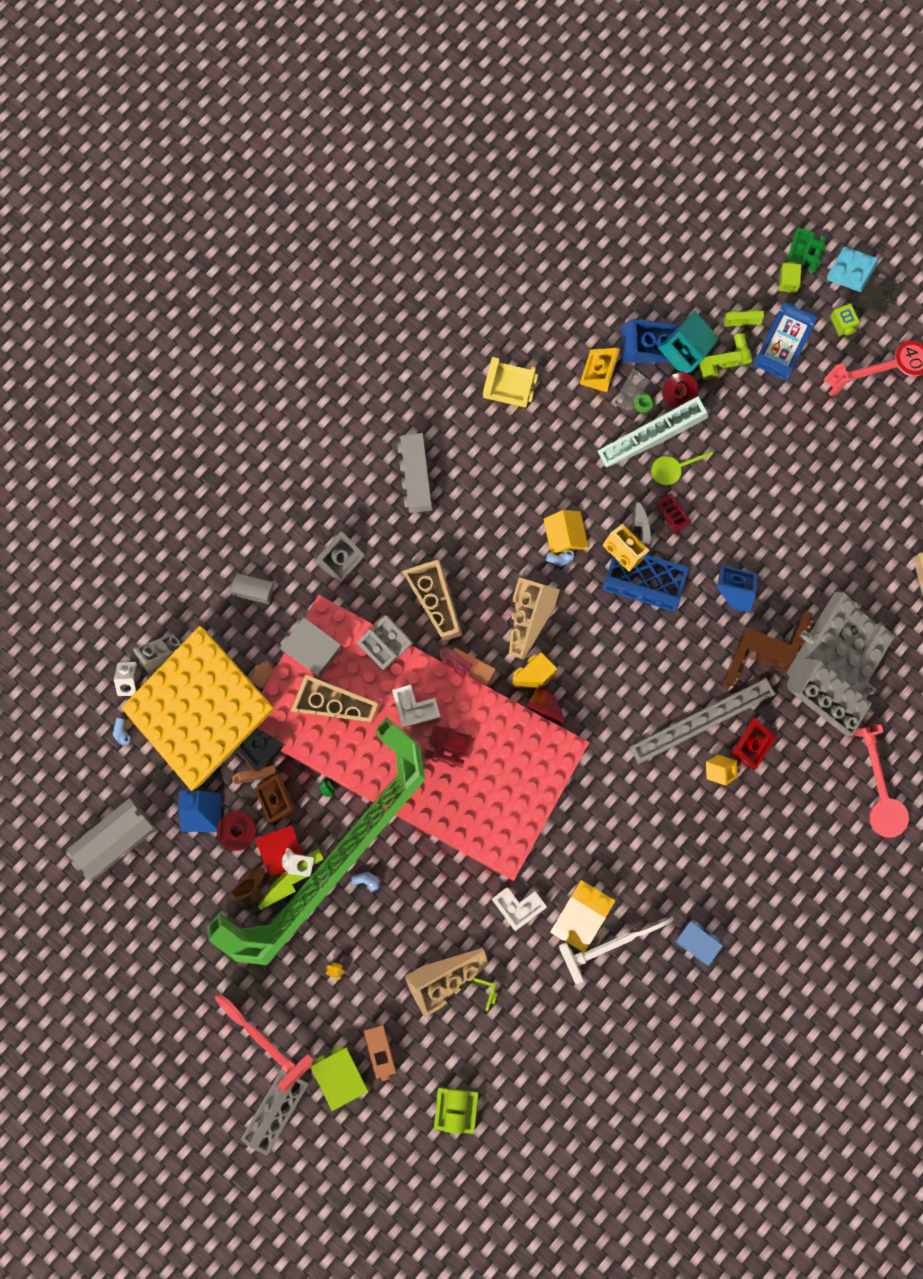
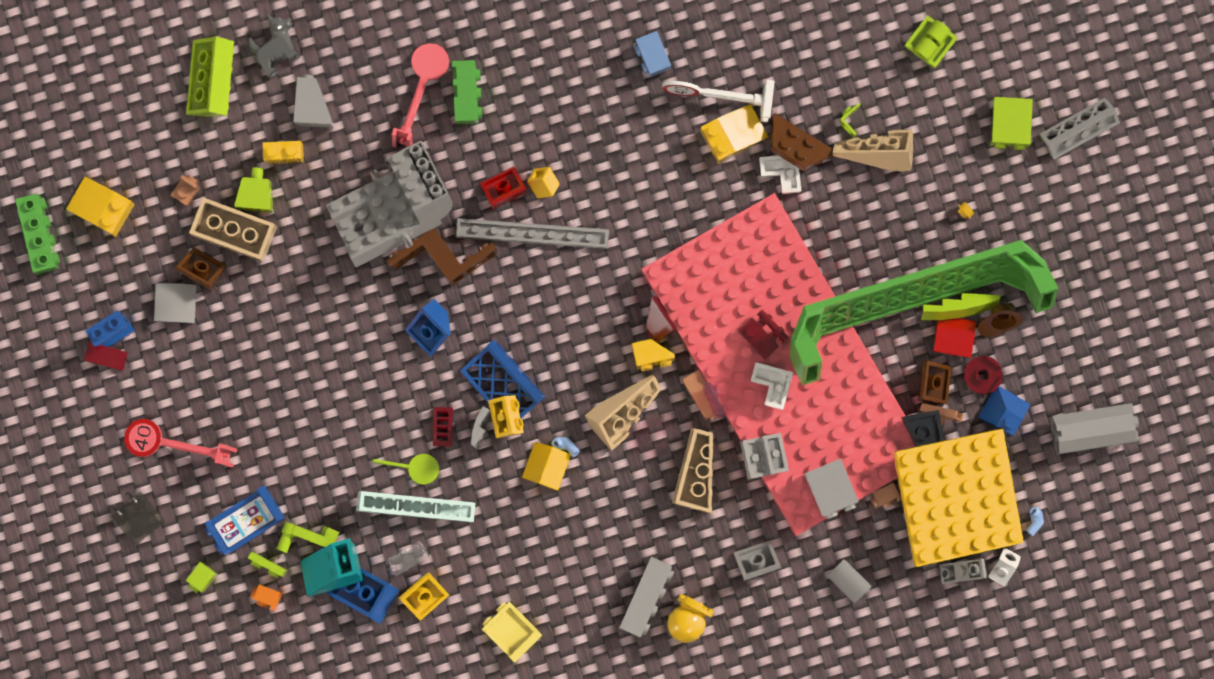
camera: 150 degrees left, 5 degrees up
coral piece [215,994,313,1093] -> none
white bracket [282,848,314,877] -> none
tan wedge [291,675,381,722] -> none
green plate [319,778,336,797] -> none
light blue arm [351,872,380,891] -> none
nougat brick [364,1025,397,1081] -> none
bright green plate [634,394,653,413] -> none
dark red dish [662,372,698,409] -> none
green plate [785,227,826,272] -> none
medium azure plate [827,247,878,292] -> none
lime brick [830,303,860,336] -> none
none -> orange brick [251,585,282,611]
none -> bright green wedge [452,60,482,124]
none -> yellow tile [667,593,714,643]
none -> reddish brown wing [771,113,834,171]

